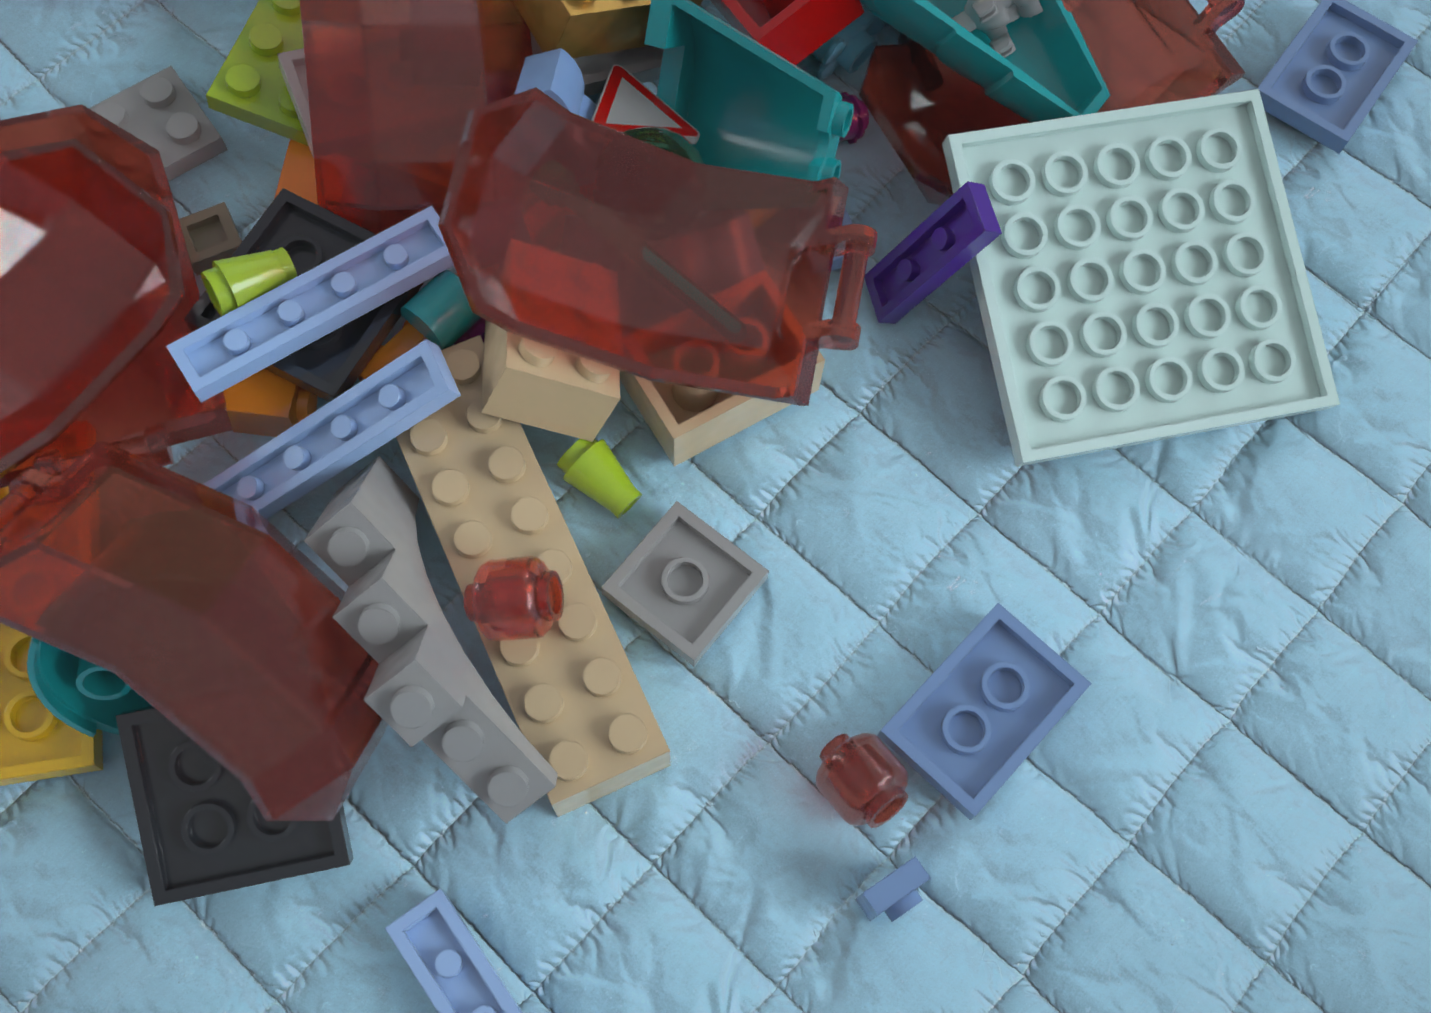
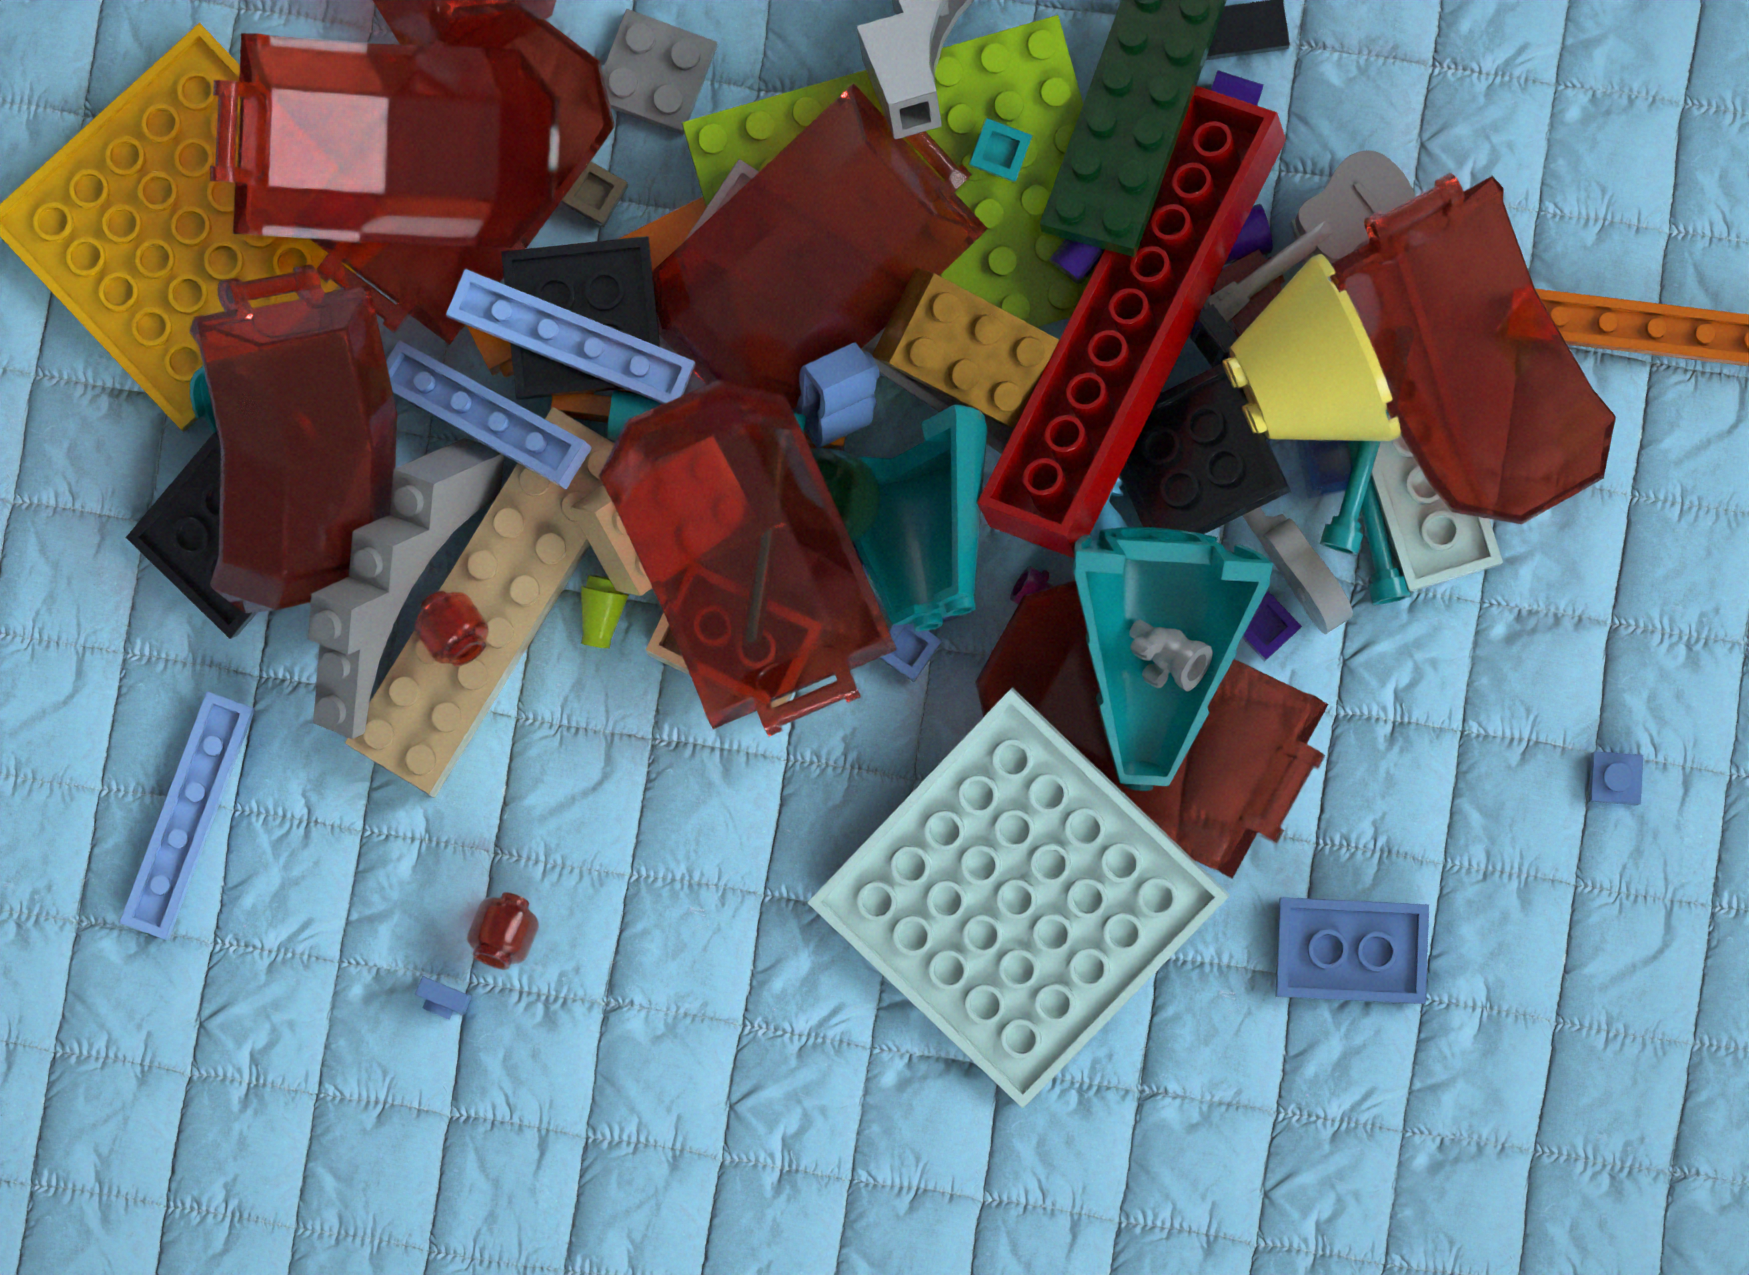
camera: 60 degrees right, 15 degrees up
lime cone [201,247,297,317] -> none
piece [587,64,700,148] -> none
light grey plate [601,501,769,666] -> none
dark purple plate [864,181,1002,324] -> none
medium blue plate [877,603,1092,820] -> none

